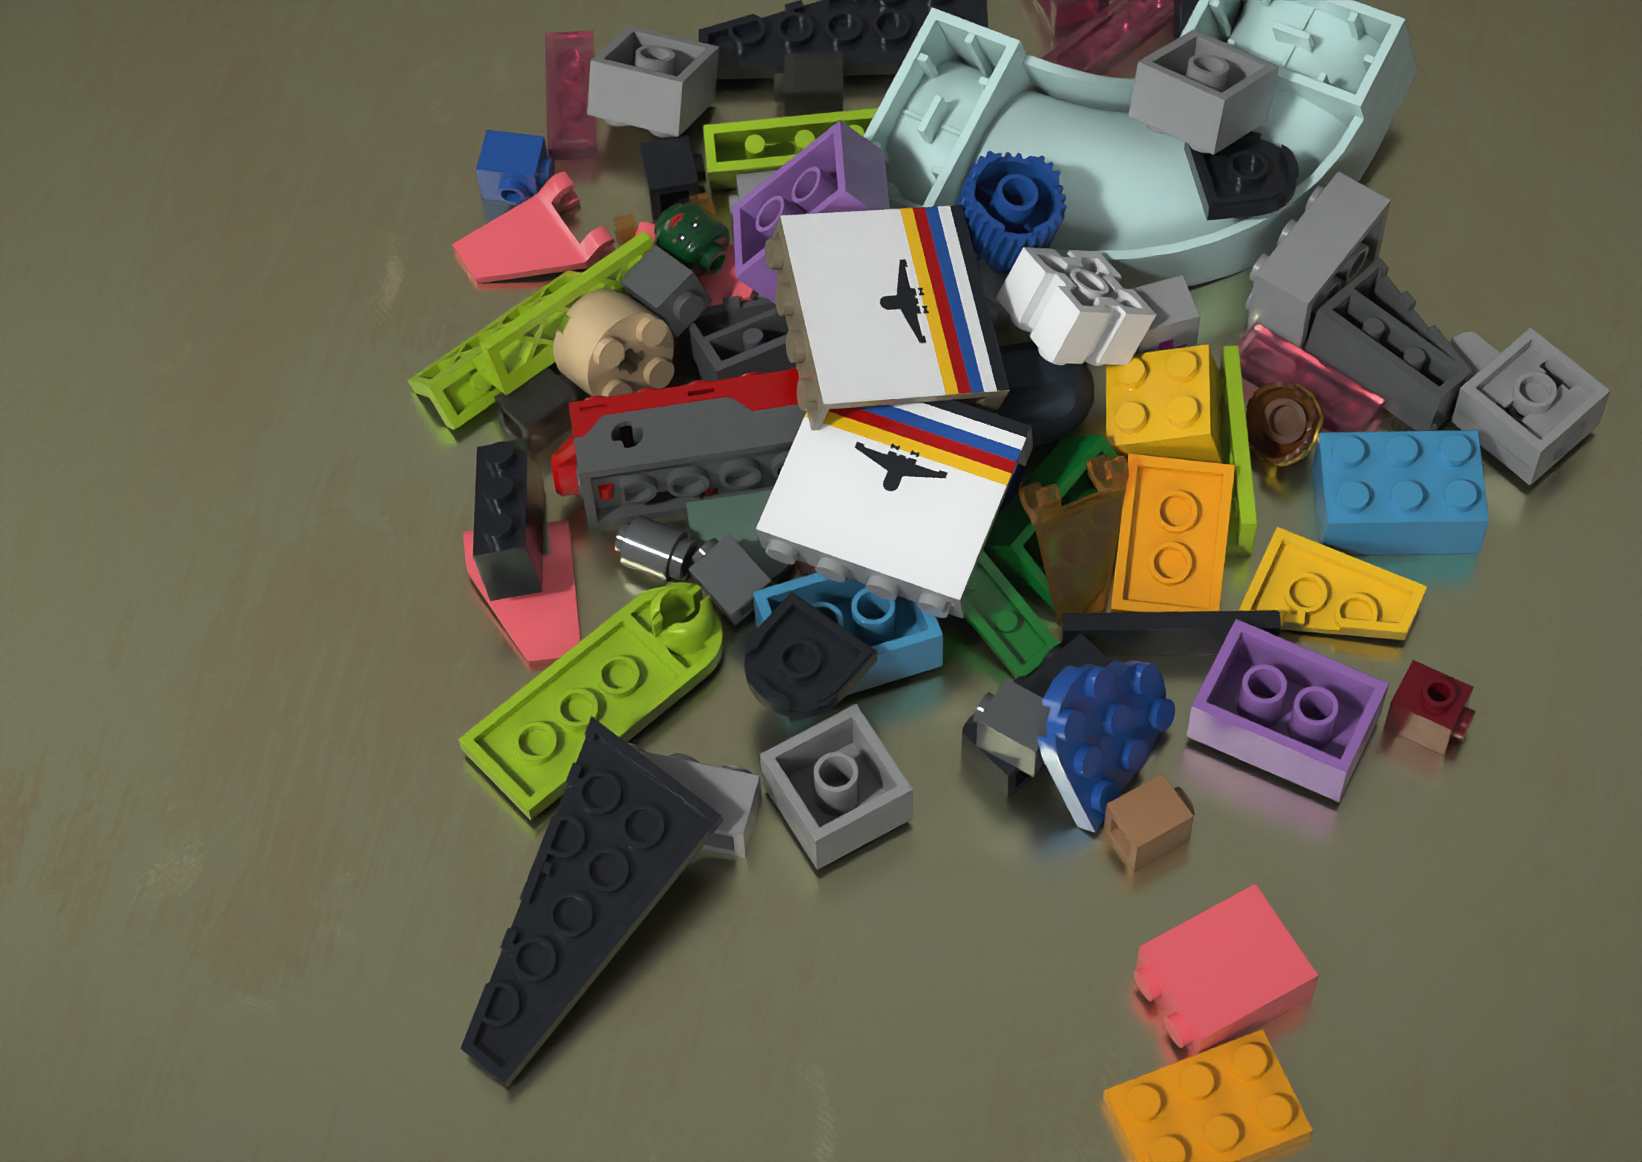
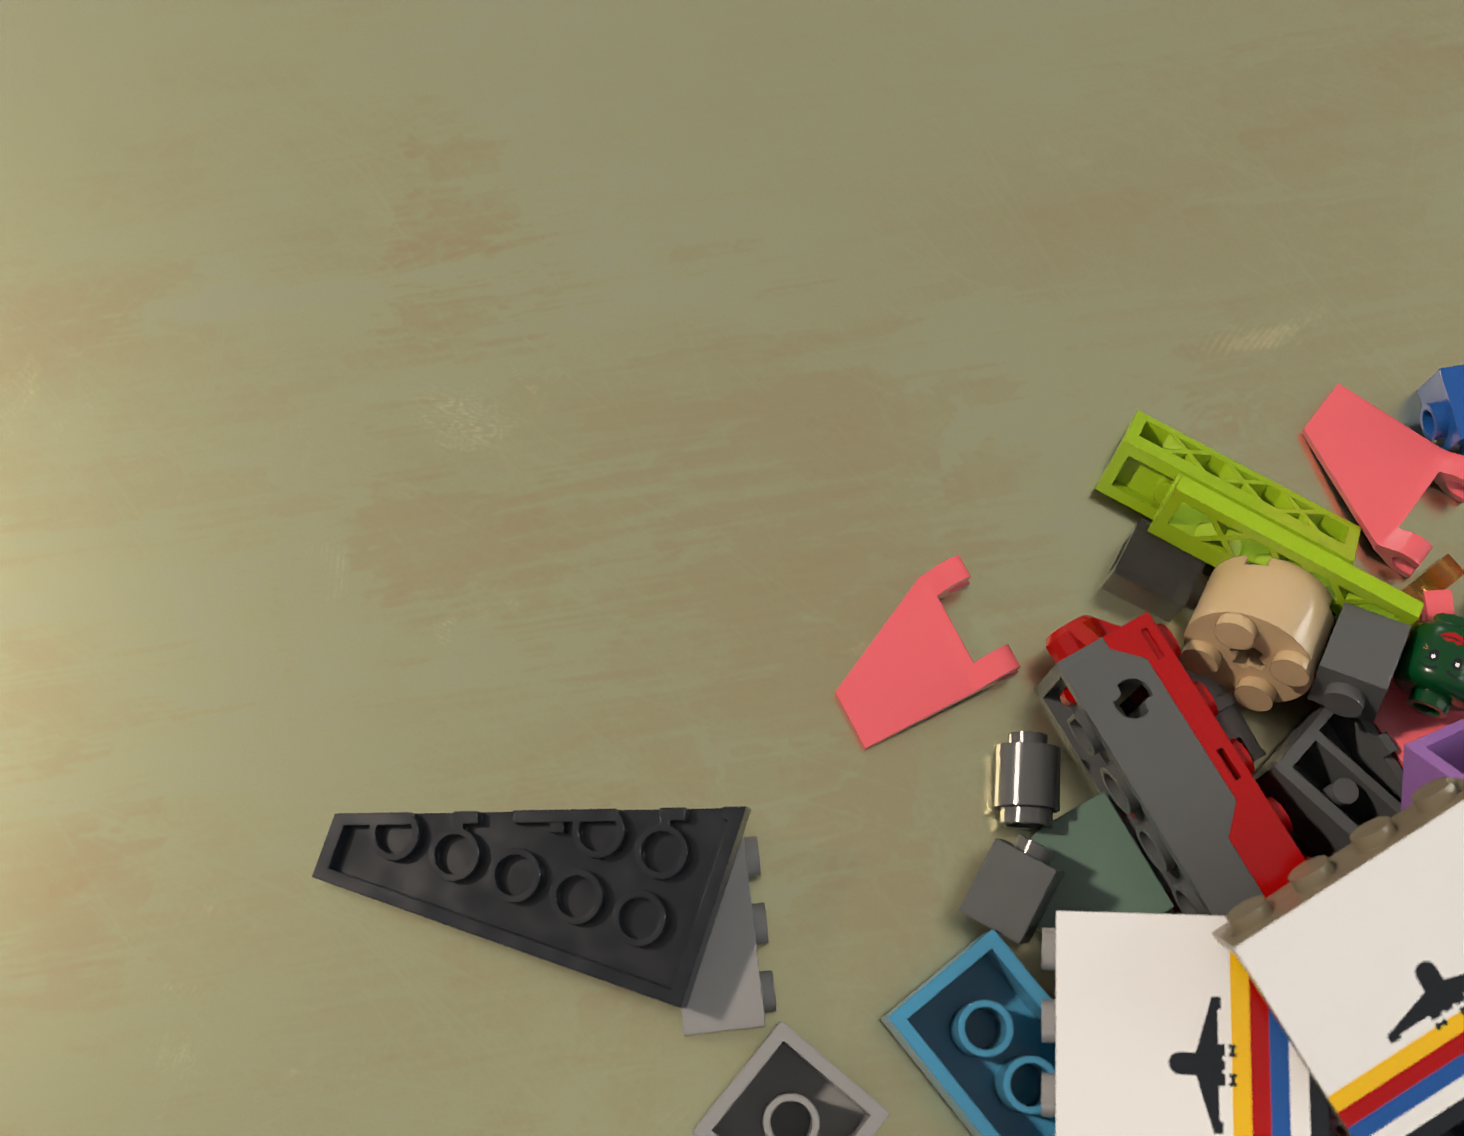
camera: 65 degrees right, 15 degrees up
lime plate [458,582,724,820] -> none
black brick [473,438,544,601] -> none
black tile [744,592,877,717] -> none

